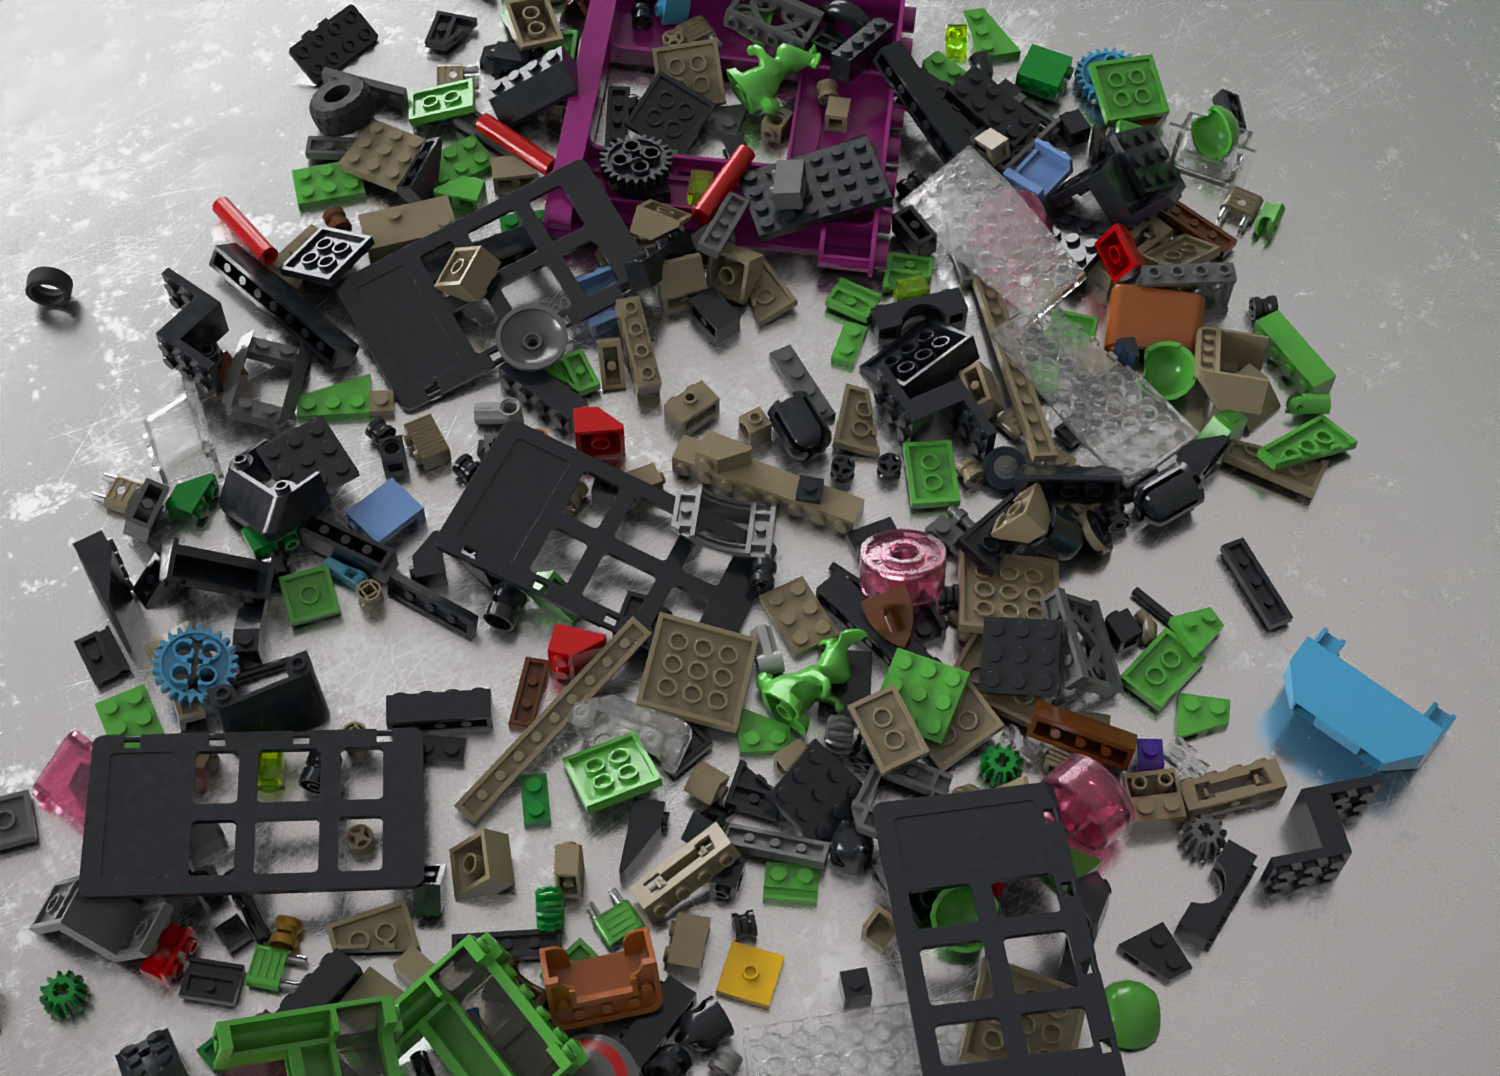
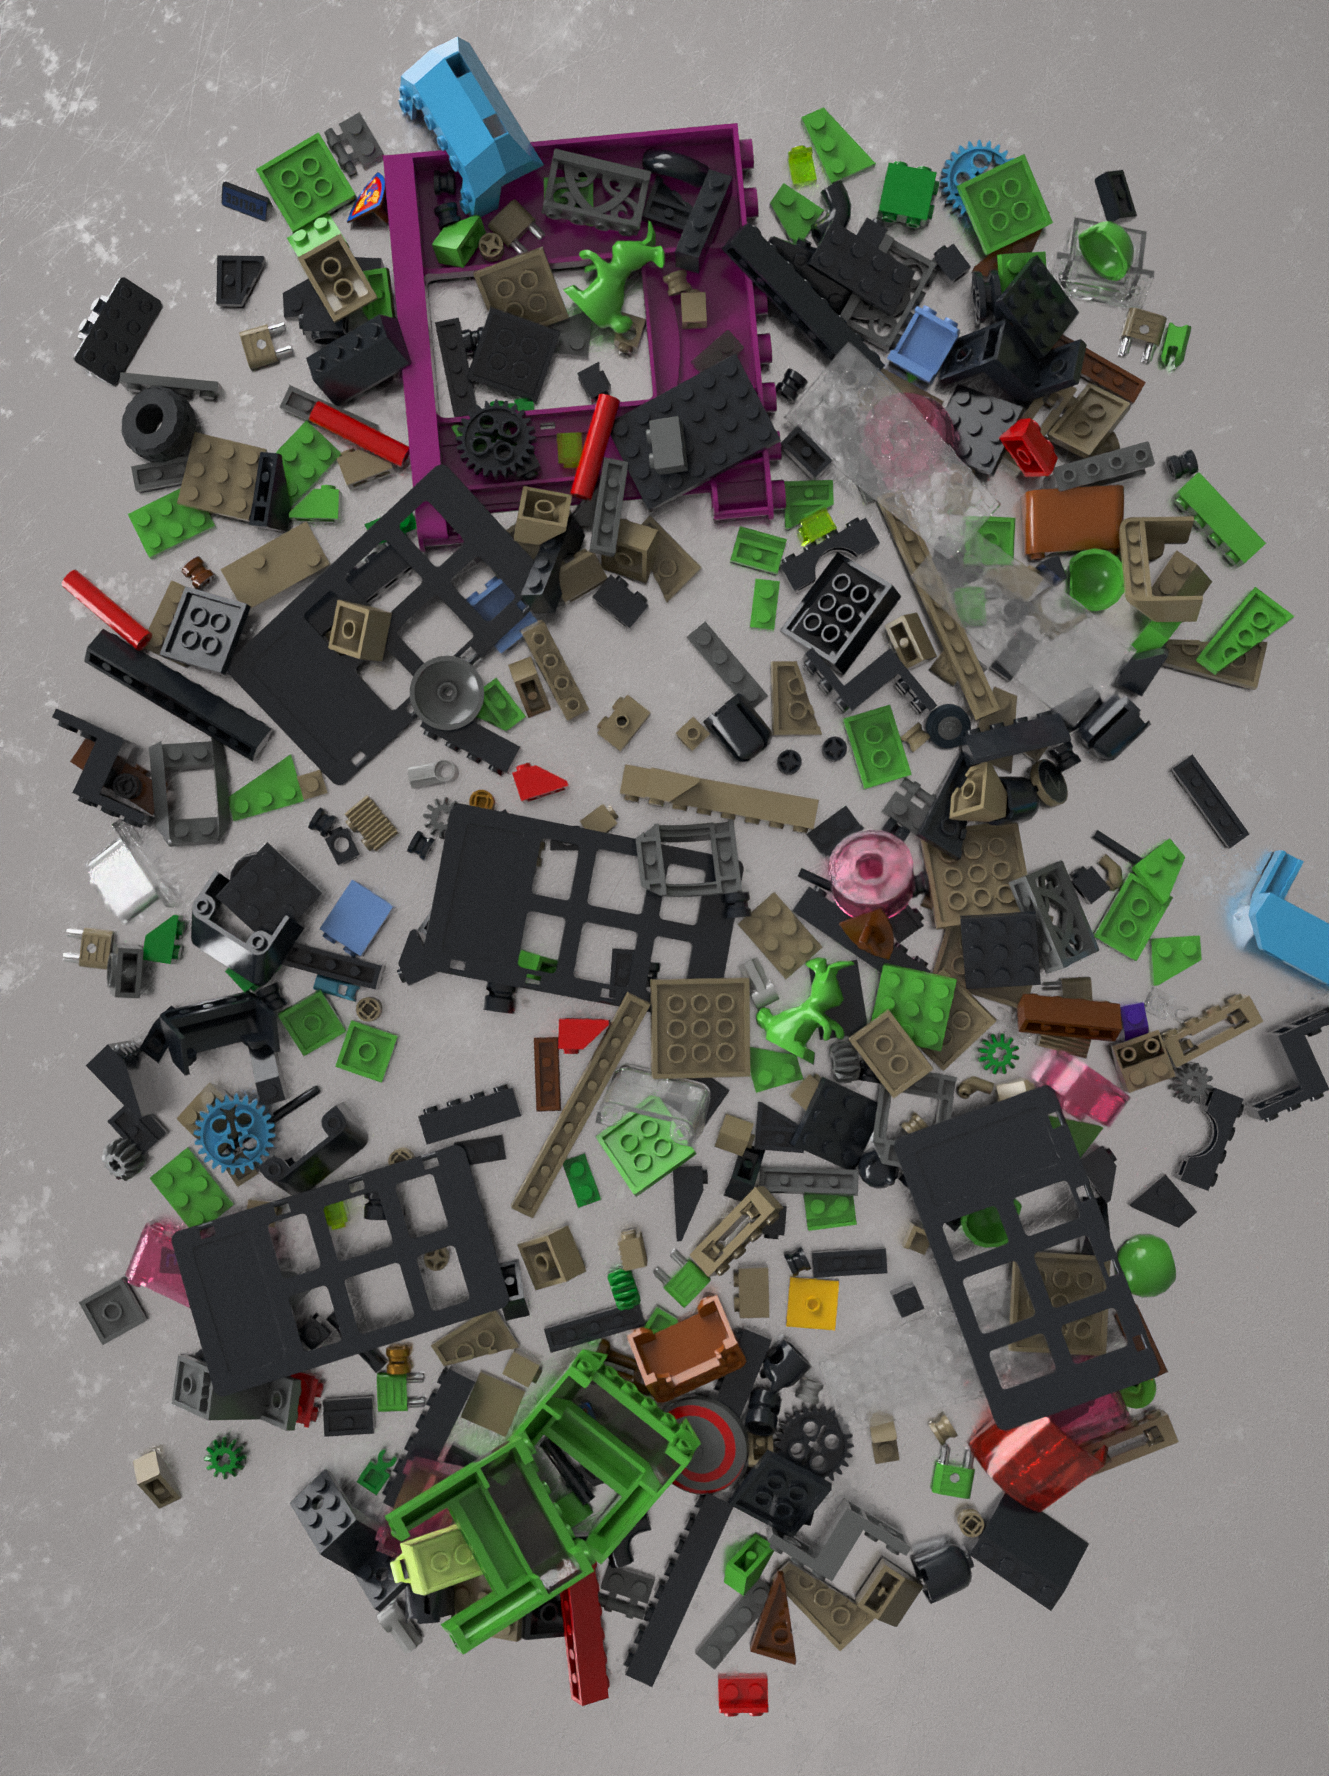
camera: 10 degrees left, 30 degrees up
black plate [214,914,253,953] -> none
black plate [387,571,479,639] -> none
bright green plate [409,78,475,126] -> none
black plate [795,475,824,505] -> none
dark tan panel [975,128,1010,167] -> none
bright green piece [1286,393,1331,416] -> none
none -> dark grey gear [101,1138,145,1181]
none -> bright green plate [335,1020,399,1083]
none -> bright green slope [432,215,486,268]
none -> black plate [812,1247,887,1278]

